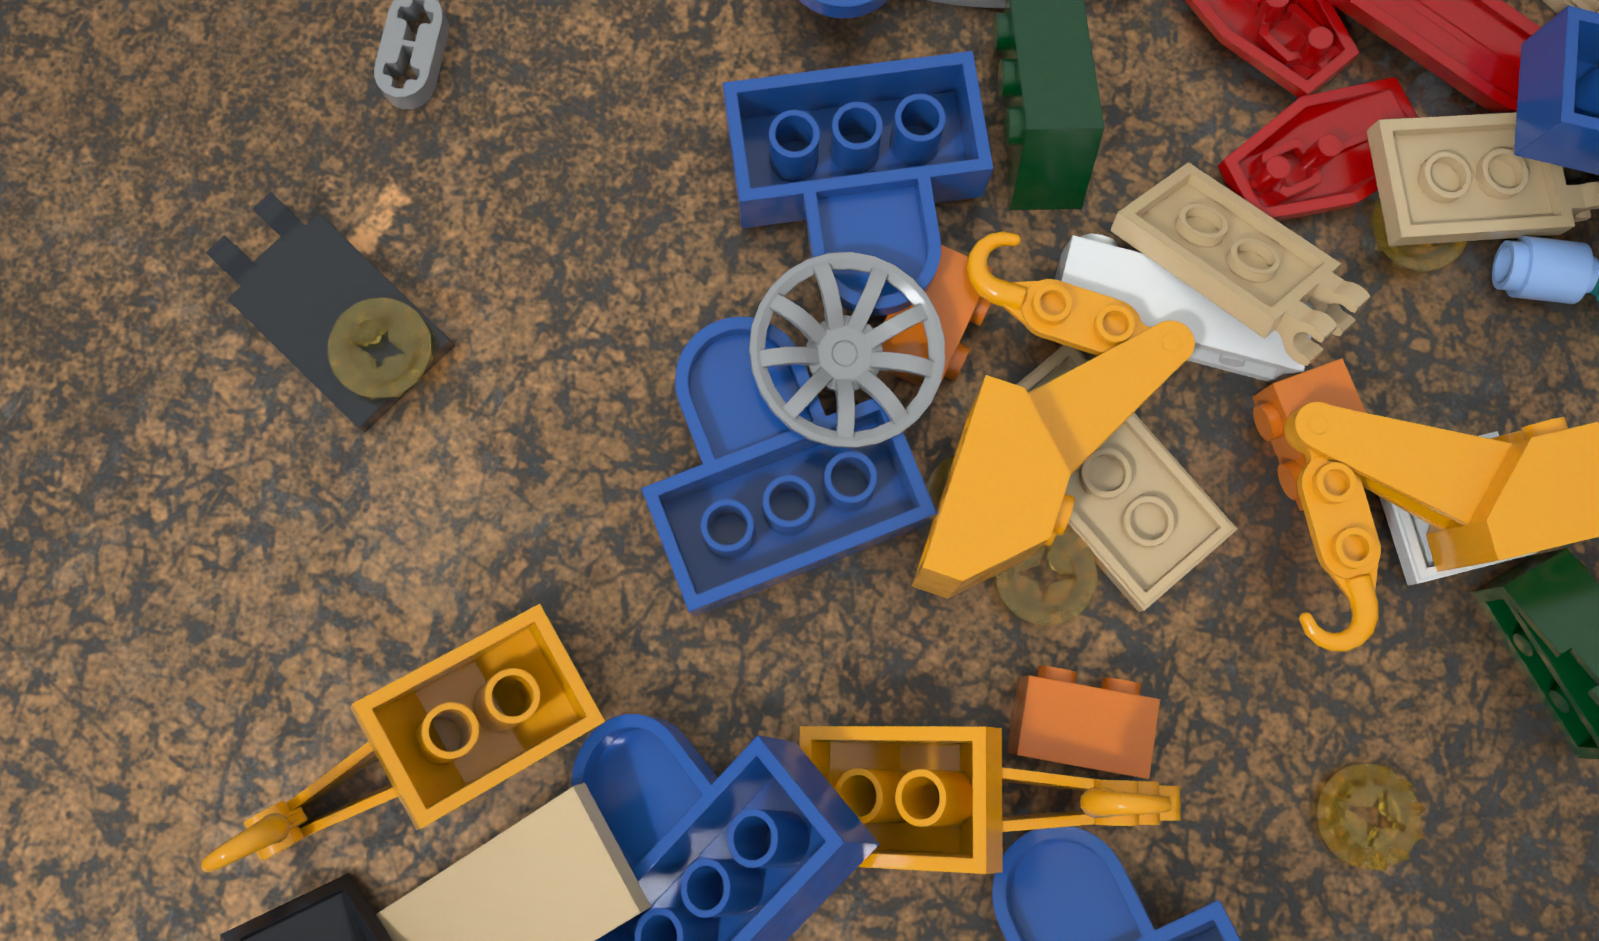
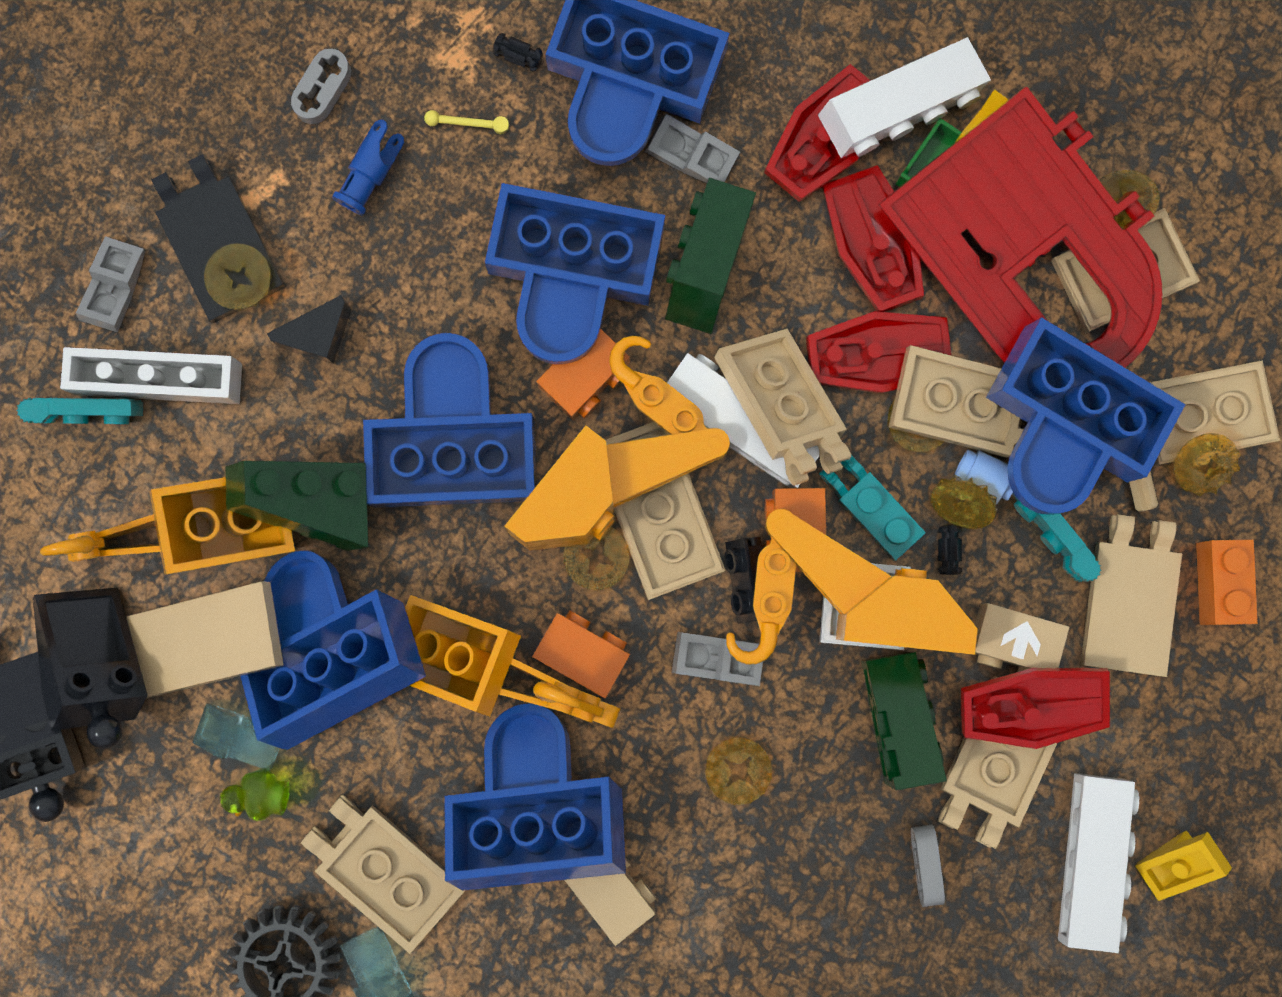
camera: 25 degrees right, 5 degrees up
light grey wheel [749,252,945,448] -> none
none -> teal hinge [16,398,143,424]
none -> white brick [60,347,242,404]
none -> light grey slope [76,237,145,333]
none -> dark green wedge [225,461,368,551]
none -> black slope [267,295,351,364]
none -> blue piece [332,120,404,216]
none -> light yellow hinge [424,110,509,134]
none -> light grey slope [672,632,763,686]
none -> black hinge [724,537,766,624]
none -> teal hinge [819,455,926,561]
none -> clear yellow gear [931,475,998,529]
none -> black piece [938,525,962,575]

